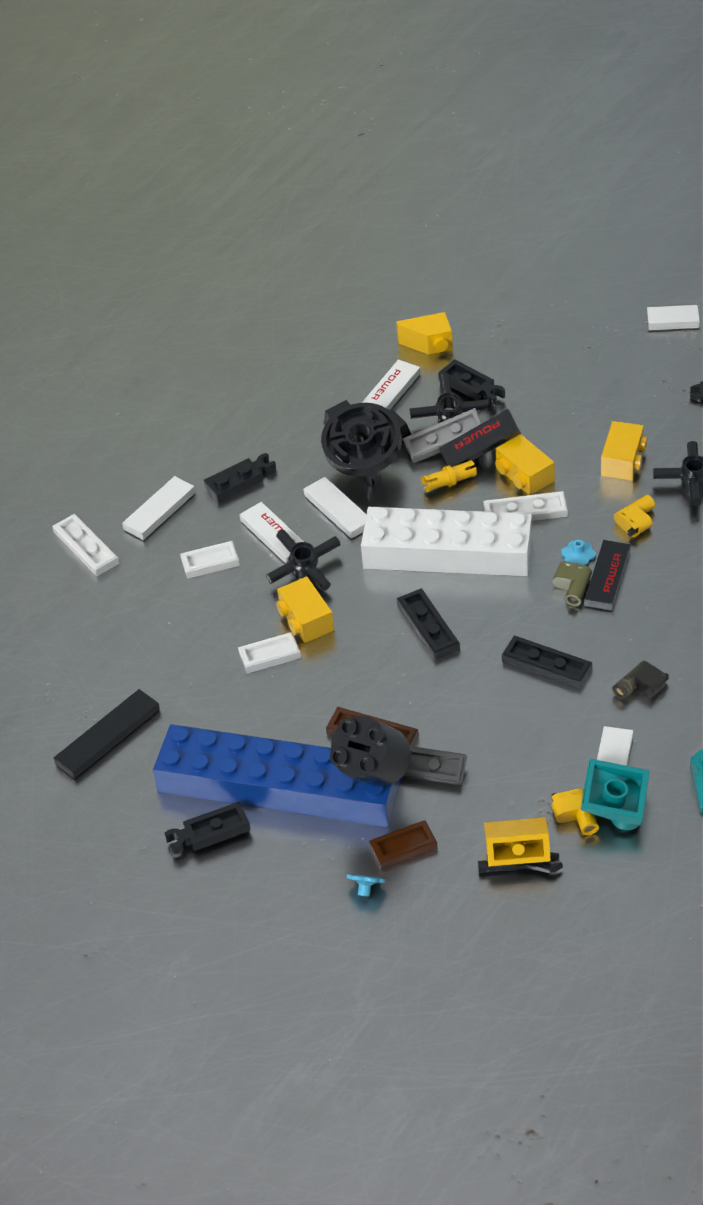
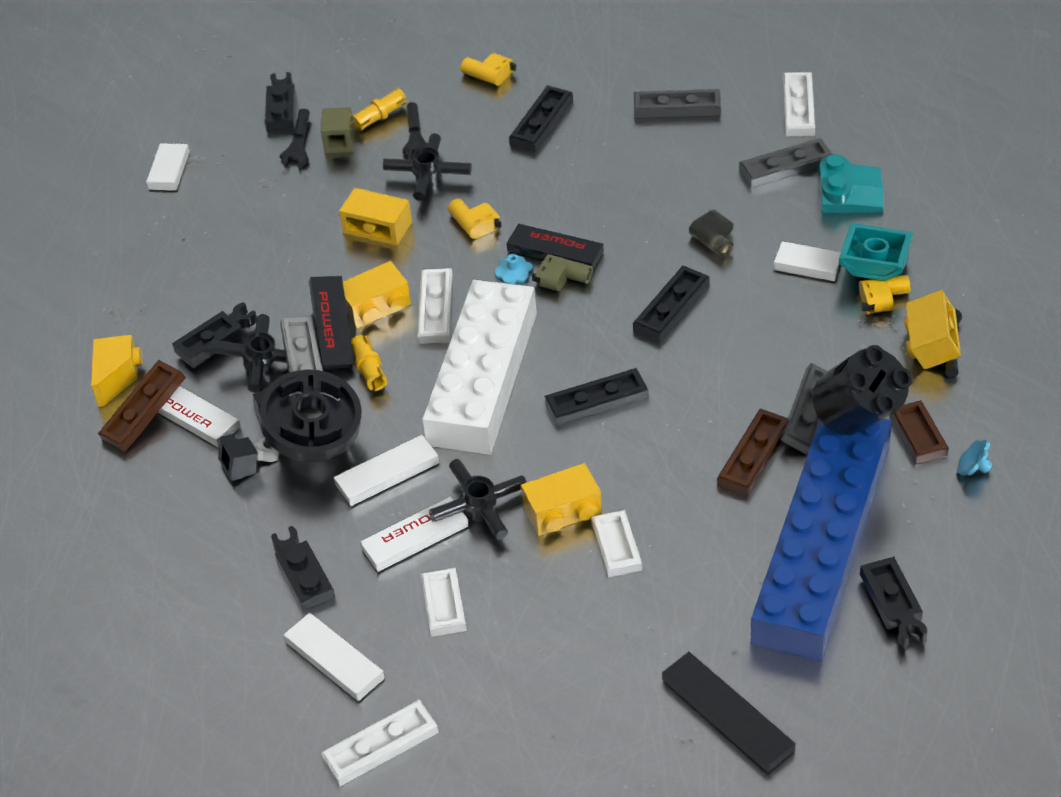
camera: 85 degrees left, 0 degrees up
none -> reddish brown tile [98,360,186,452]

